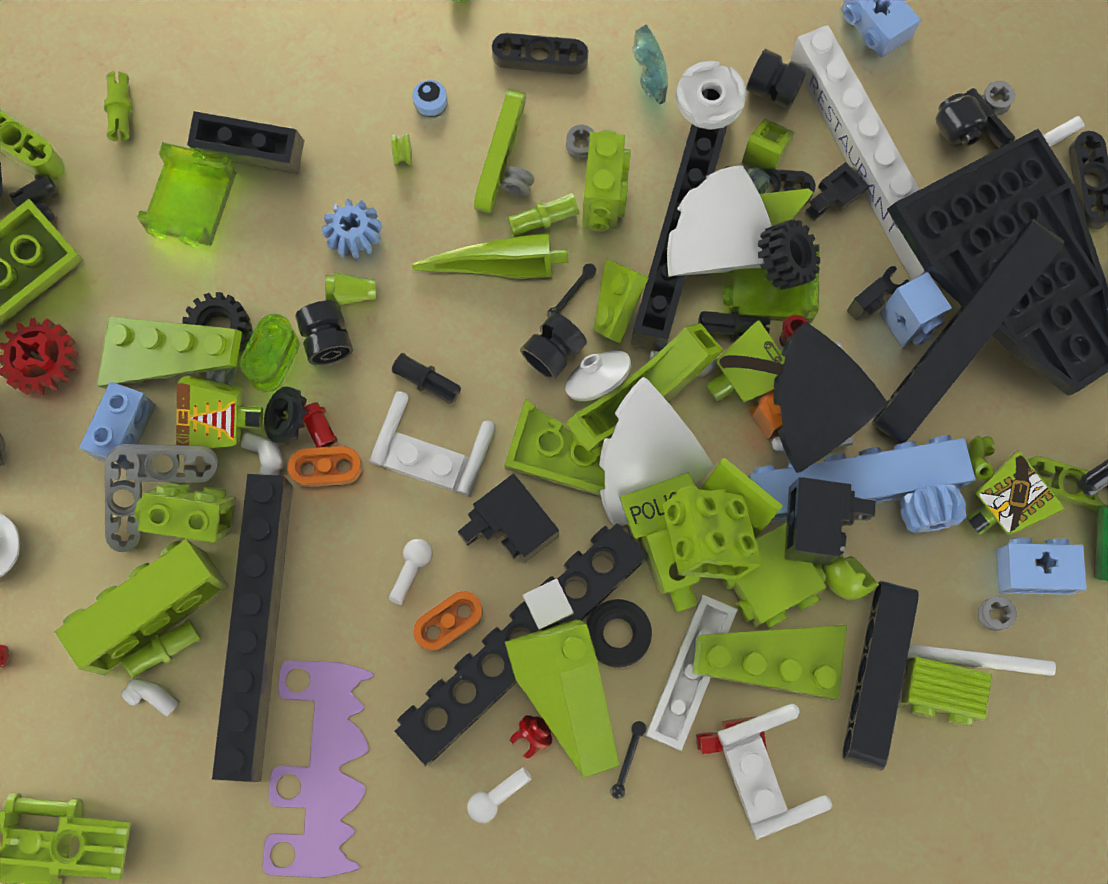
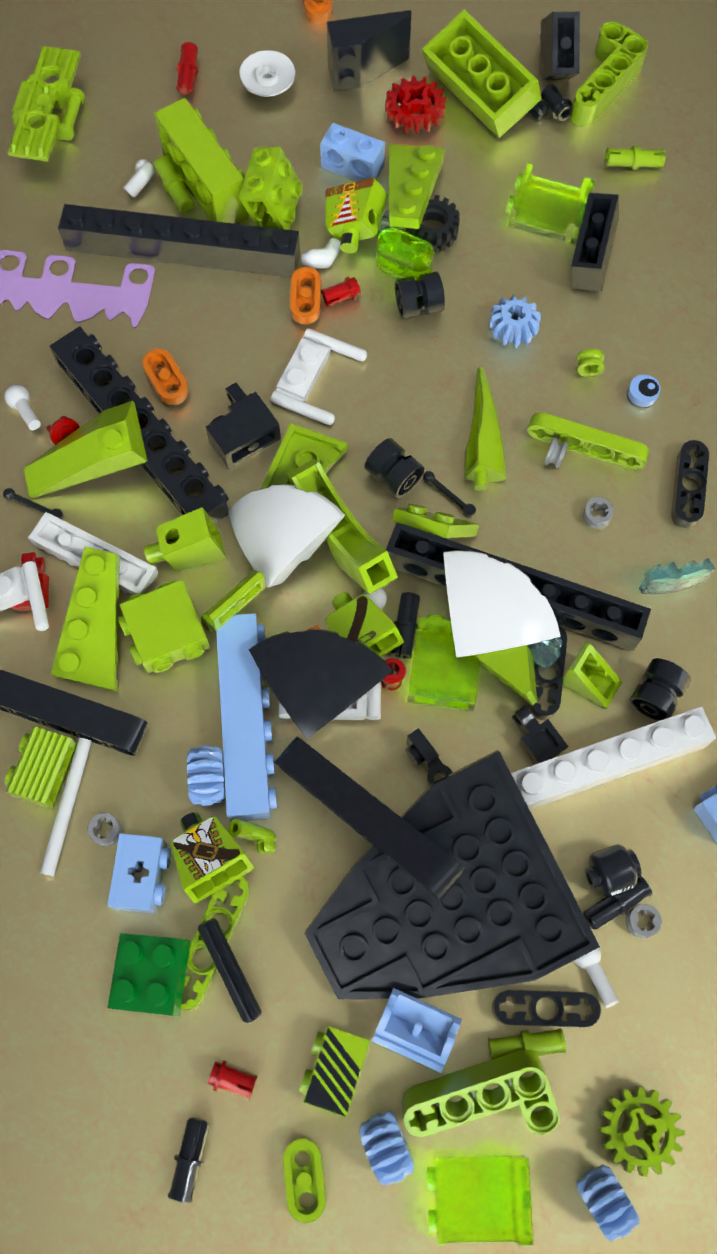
camera: 95 degrees right, 5 degrees down
light grey beam [105,444,218,552] -> none
black gear [264,387,309,445] -> none
lime cone [325,272,376,306] -> none
white bar [388,539,432,605] -> none
black axle [392,353,461,404] -> none
lime pin [507,193,579,237] -> none
white tile [523,579,574,631] -> none
white dish [565,350,632,401] -> none
lime brick [582,130,631,231] -> none
black tyre [586,599,652,667] -> none
lime panel [619,472,695,539] -> none
lime brick [662,486,762,579] -> none
white tile [676,61,746,129] -> none
black tyre [758,219,821,290] -> none
black hinge [785,477,876,565] -> none
lime hair [822,555,879,601] -> none
light blue brick [880,272,952,348] -> none

